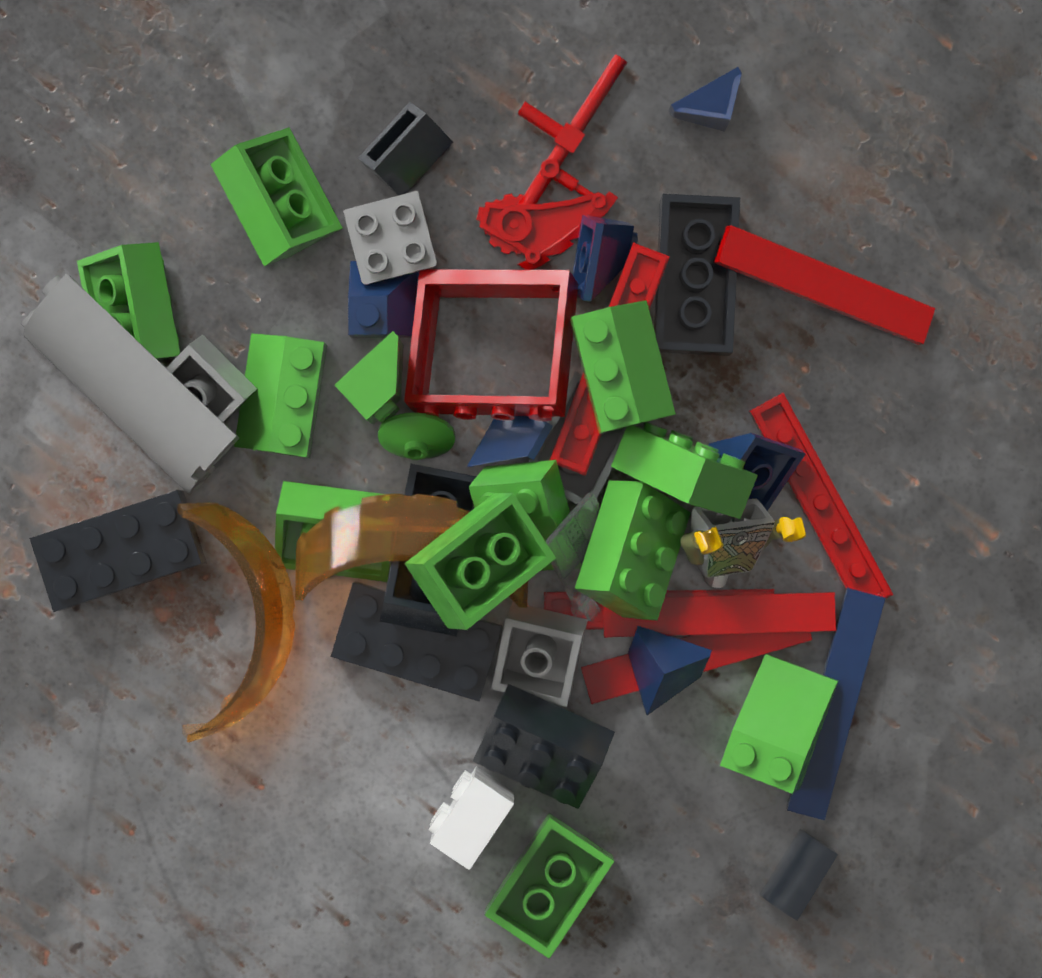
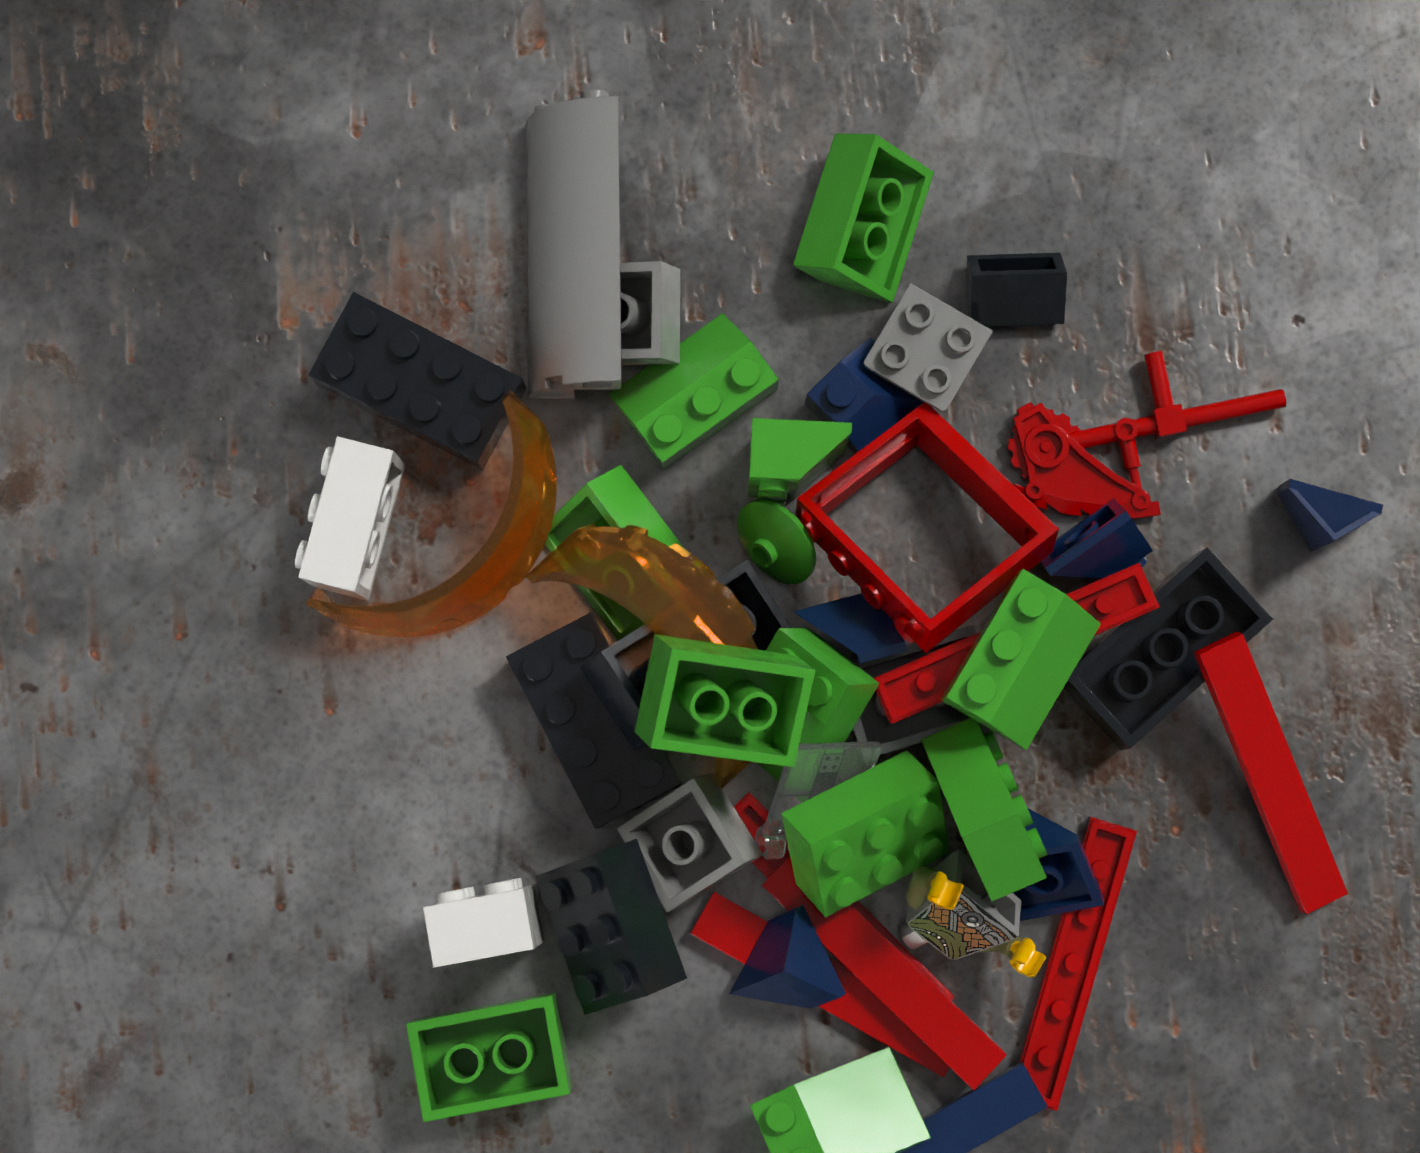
camera: 50 degrees right, 5 degrees down
bright green slope [77,242,180,362] -> none
none -> white brick [295,436,406,601]

